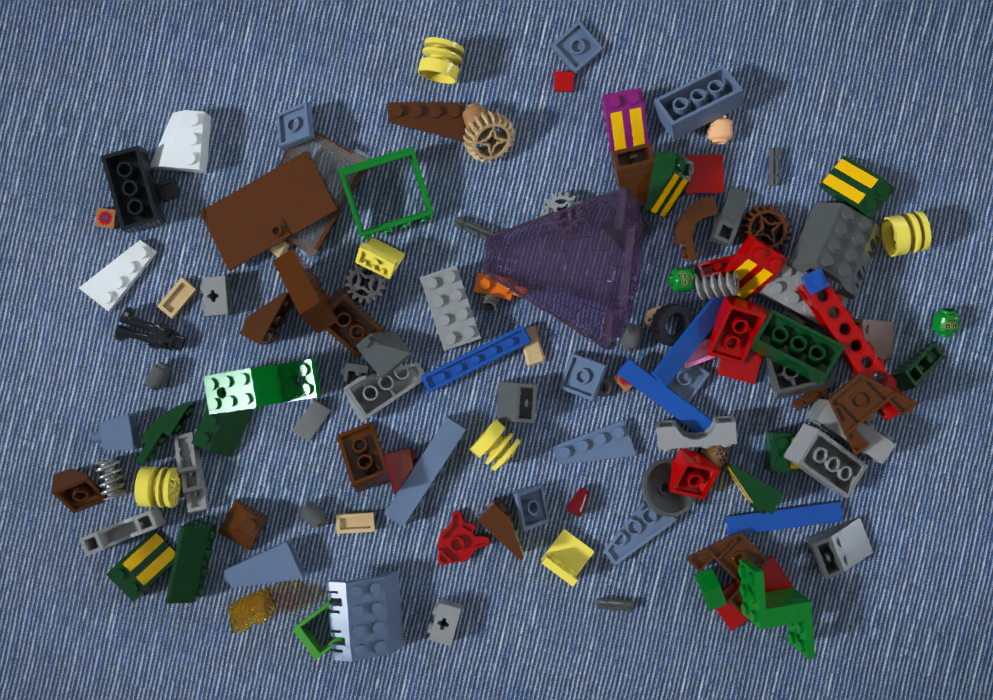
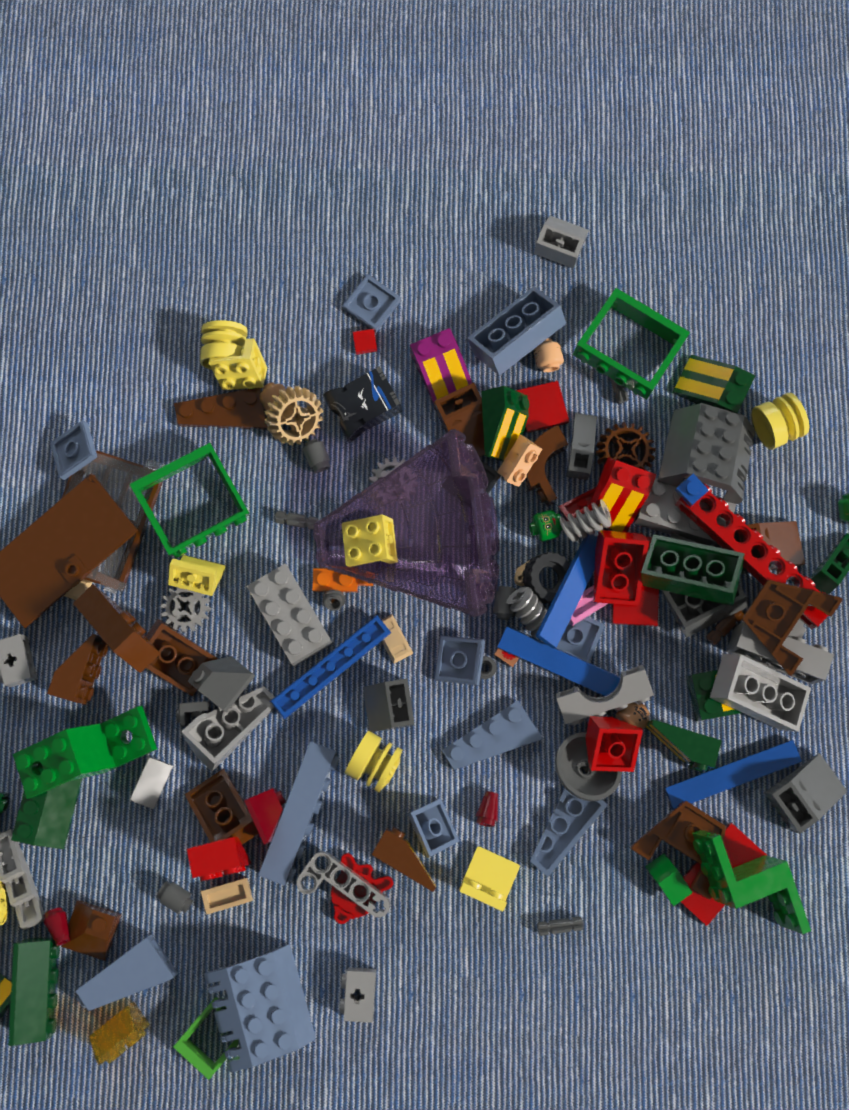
camera: 10 degrees left, 10 degrees down
none -> dark red cone [43,907,70,946]
none -> red slope [187,837,251,881]
none -> light yellow bracket [208,338,267,390]
none -> light grey beam [297,851,390,917]
none -> dark grey brick [302,439,331,473]
none -> black piece [323,366,403,443]
none -> light yellow bracket [342,514,398,567]
none -> light nougat bracket [497,435,542,487]
none -> light grey piece [506,587,547,638]
none -> light grey slope [534,216,589,269]
none -> green window [573,288,690,400]

